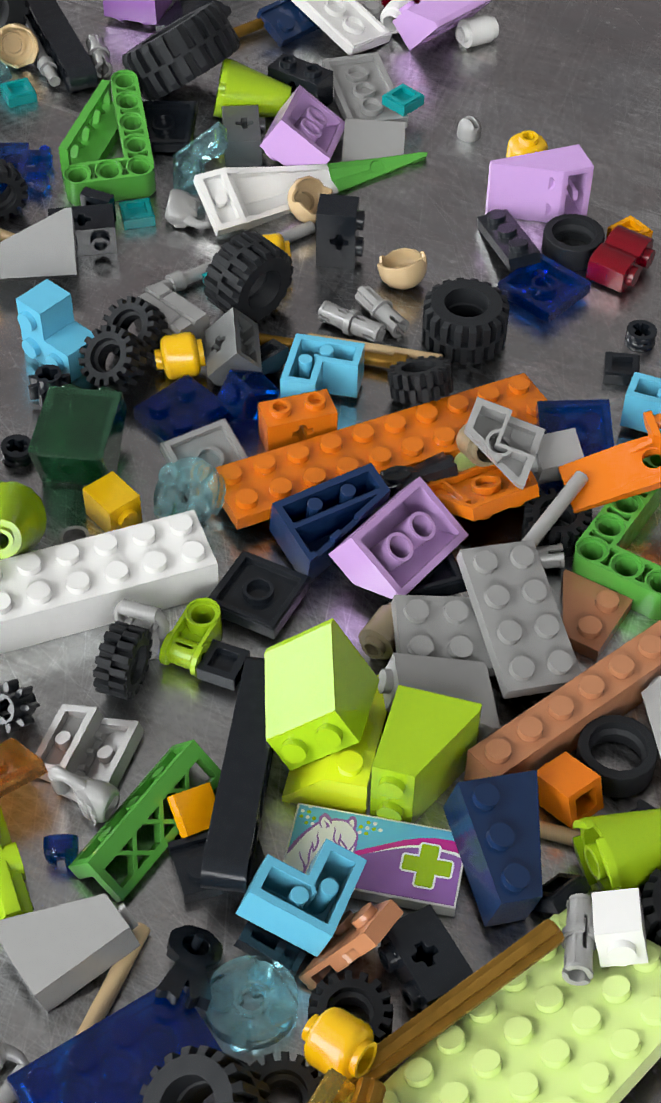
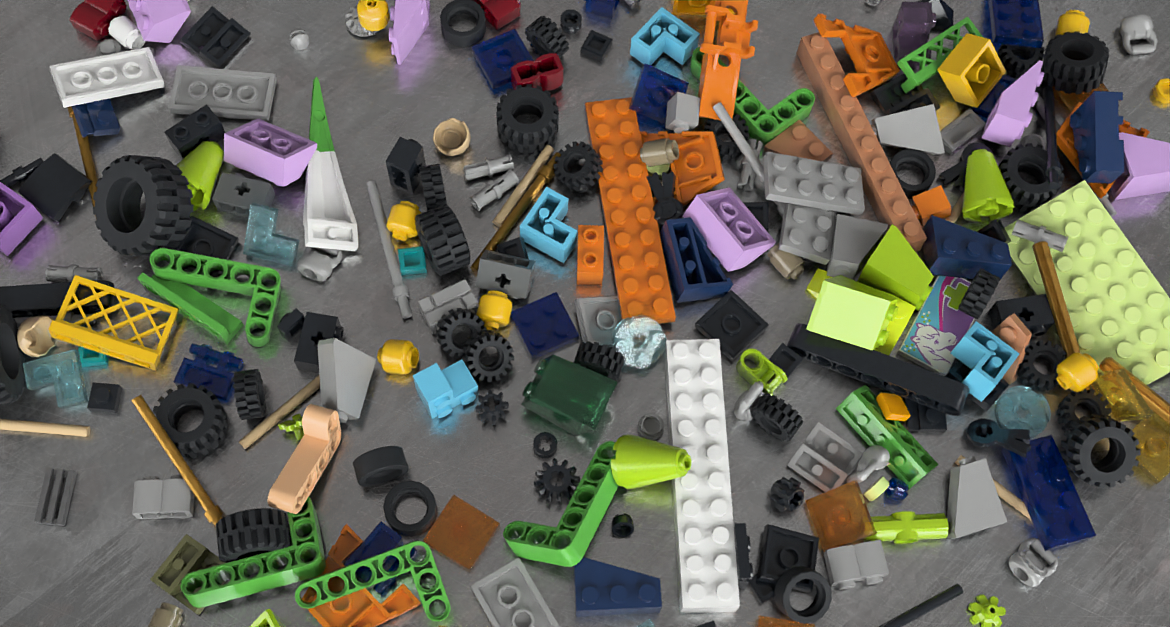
camera: 75 degrees left, 20 degrees up
yellow brick [82,471,143,532] -> none
teal tile [119,198,156,230] -> none
clear blue brick [216,369,280,420] -> none
tan hair [287,176,333,224] -> none
light grey slope [341,118,406,162] -> none
teal tile [382,83,425,116] -> none
light grey slope [464,397,546,490] -> none
black plate [477,209,541,271] -> none
white brick [591,888,648,967] -> none
none -> yellow fence [48,275,179,371]
none -> black slope [180,6,251,68]
none -> yellow head [377,339,419,375]
none -> black tyre [419,164,447,211]
none -> dark red brick [511,53,563,91]
none -> black tyre [525,16,569,58]
none -> black tyre [573,341,625,382]
none -> yellowish green tile [863,476,890,501]
none -> black tyre [958,268,1000,319]

